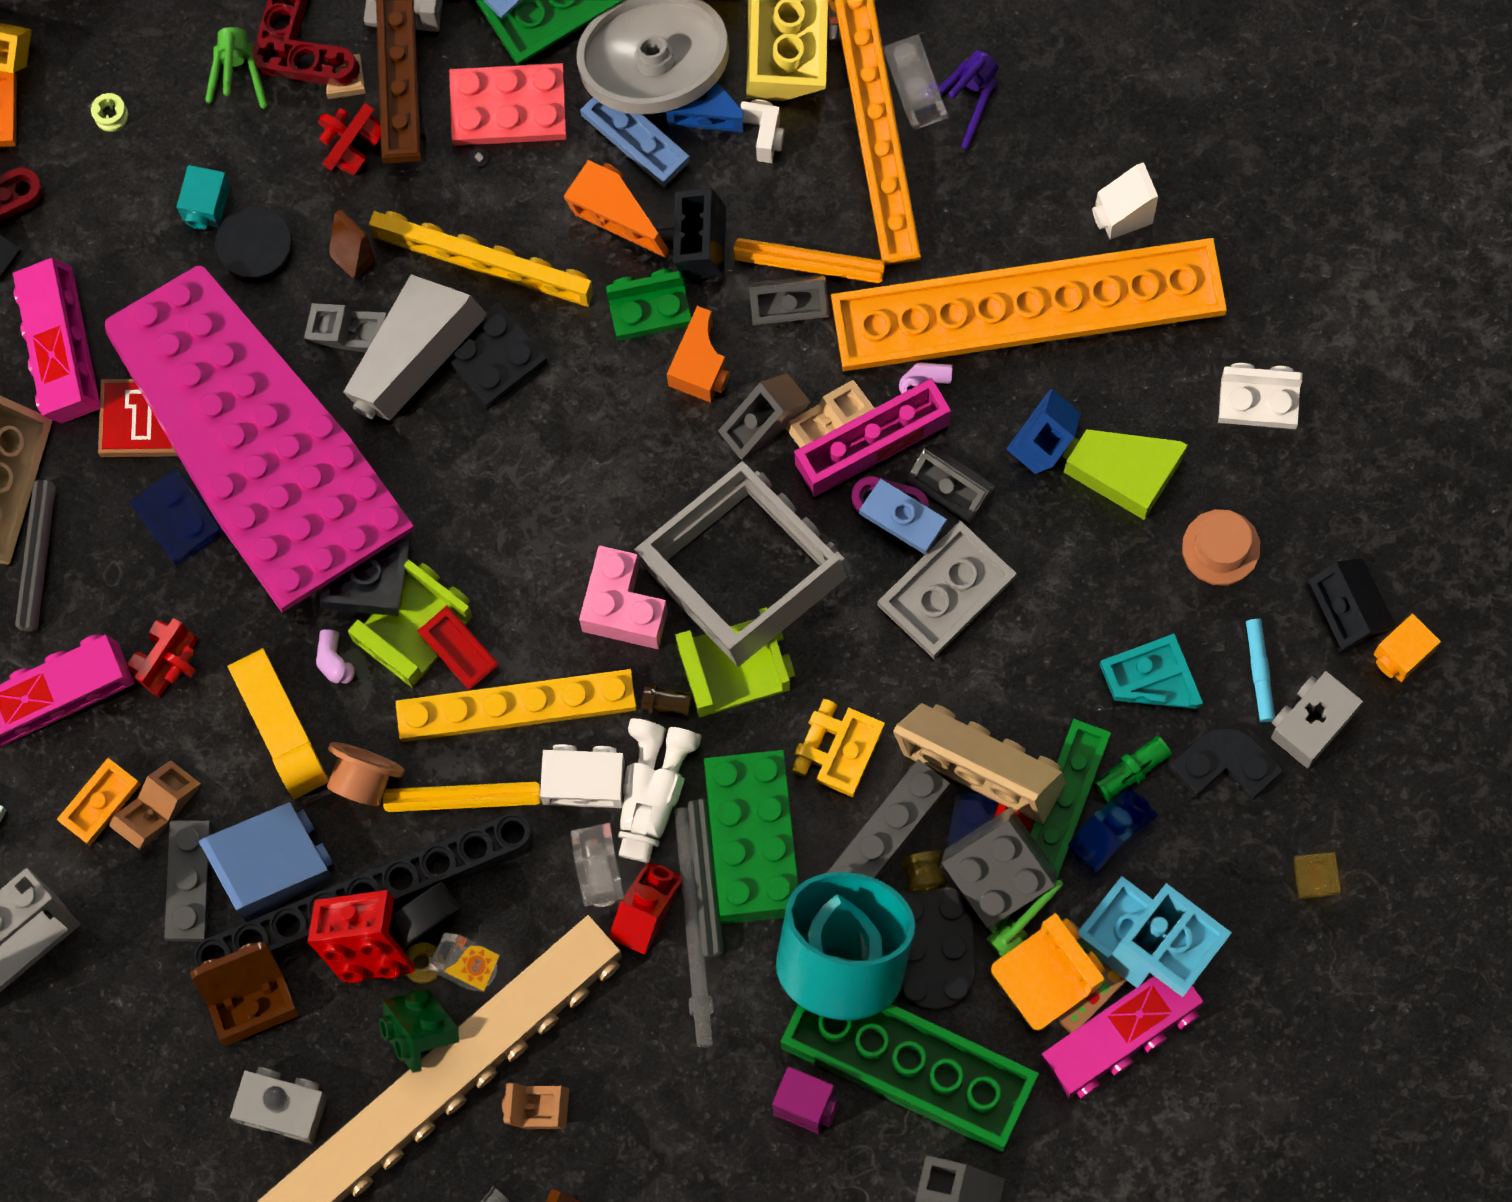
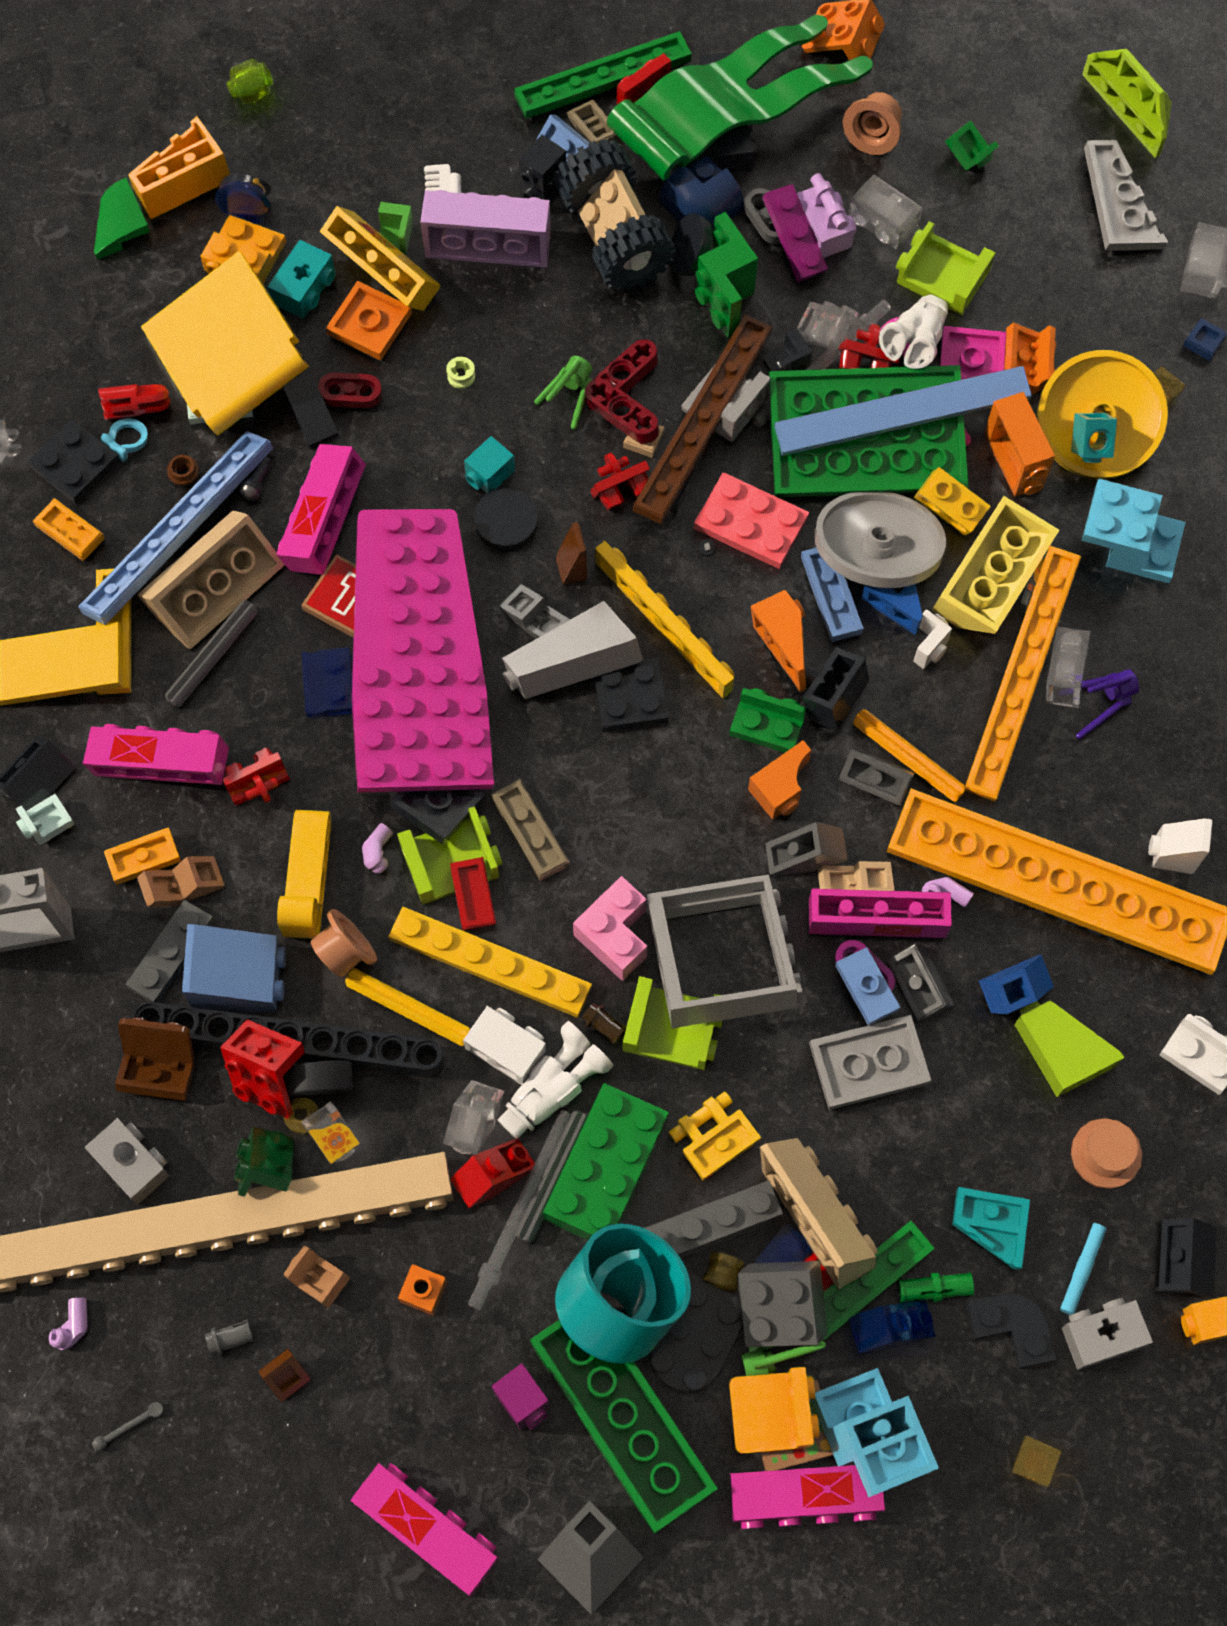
camera: 25 degrees right, 5 degrees down
none -> orange plate [398,1264,447,1316]
none -> dark tan tile [491,779,570,881]

